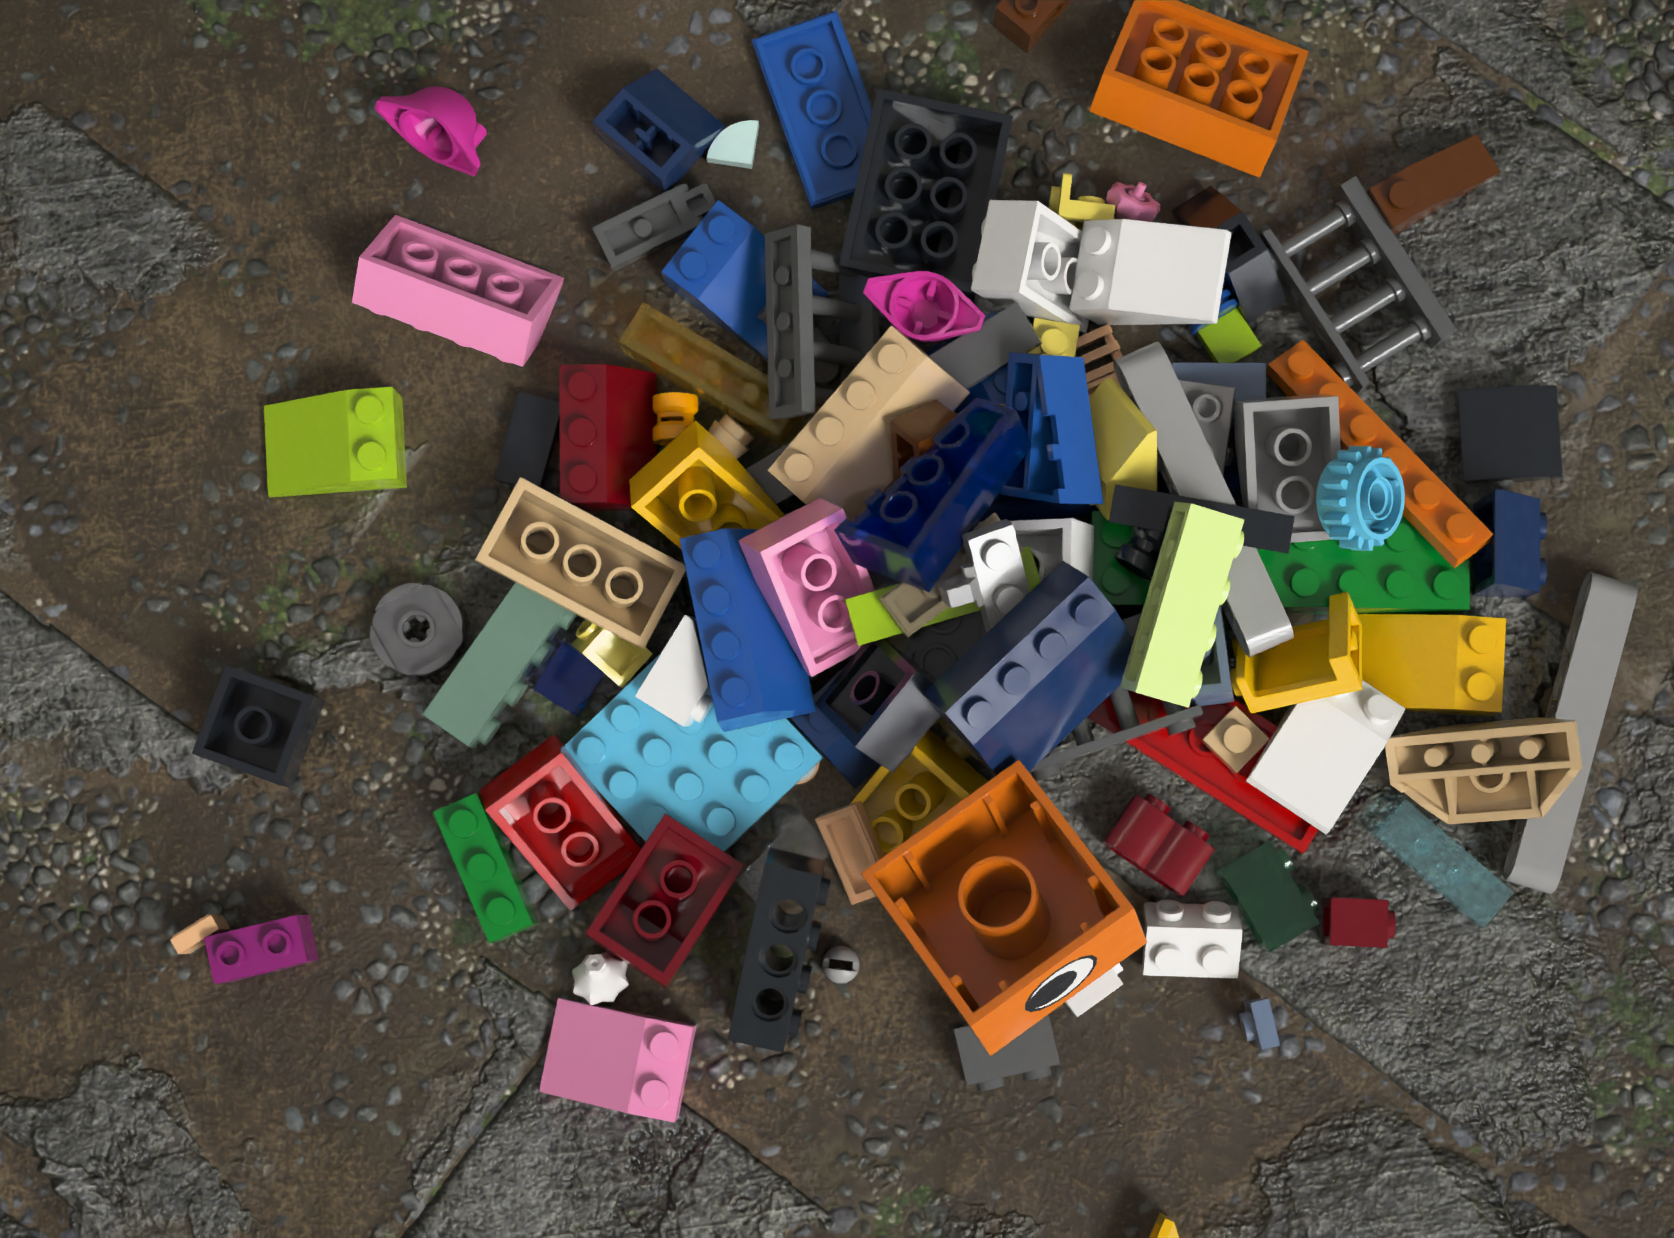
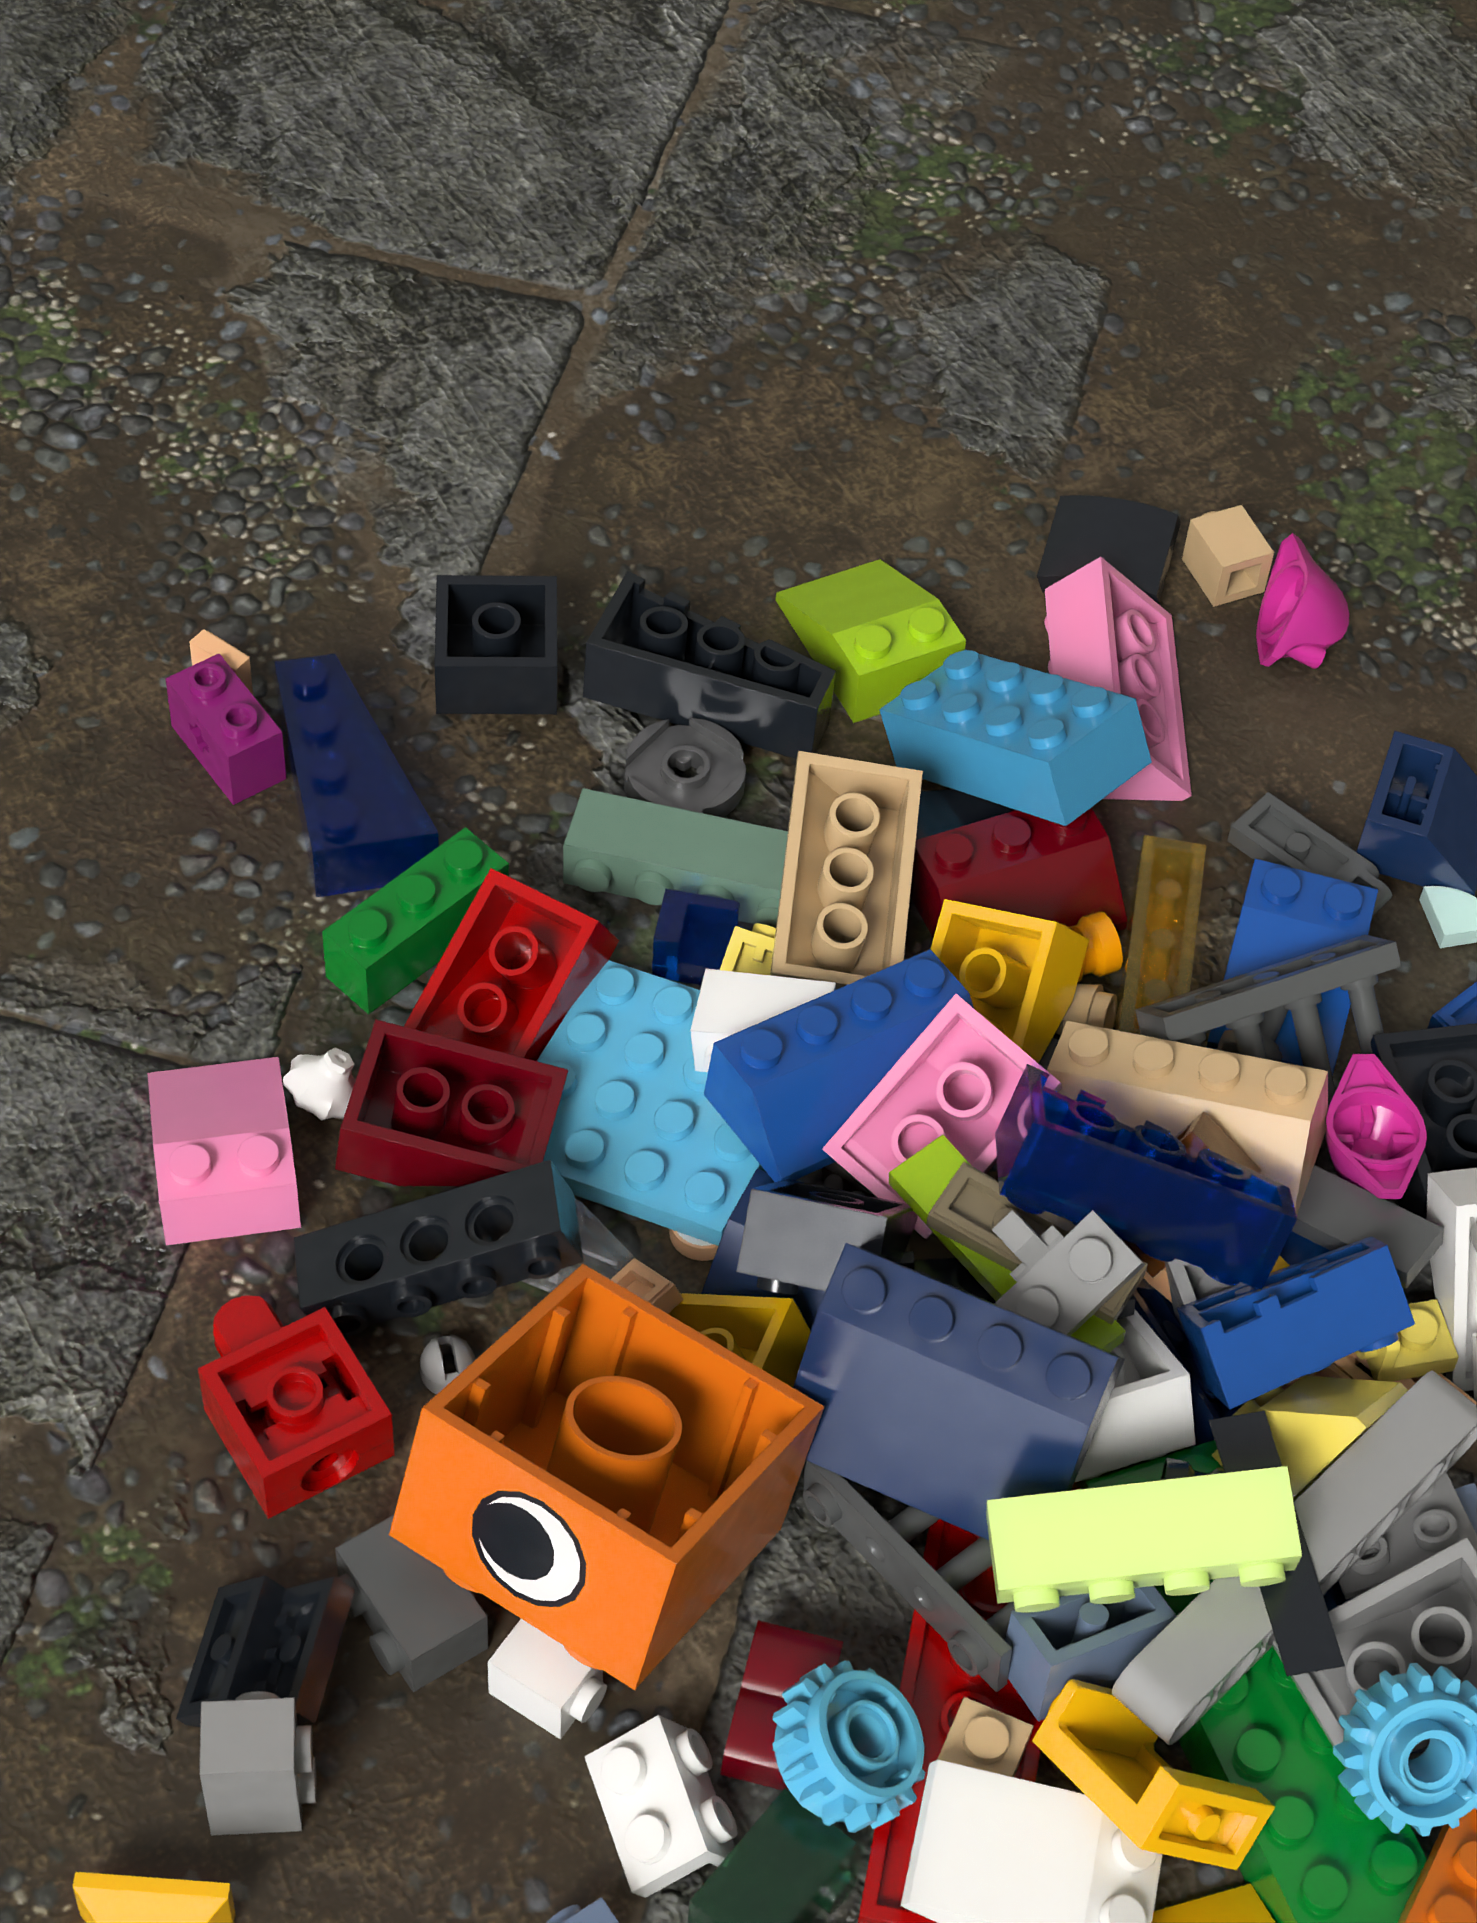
camera: 60 degrees right, 30 degrees down
none -> black slope [176,1575,355,1727]
none -> red brick [198,1295,395,1519]
none -> light grey brick [200,1692,317,1836]
none -> clear blue wedge [274,654,439,898]
none -> black wedge [583,571,836,759]
none -> medium azure gear [772,1661,925,1833]
none -> dark azure brick [879,650,1152,826]
none -> black slope [1037,495,1181,604]
none -> tan brick [1182,505,1274,607]

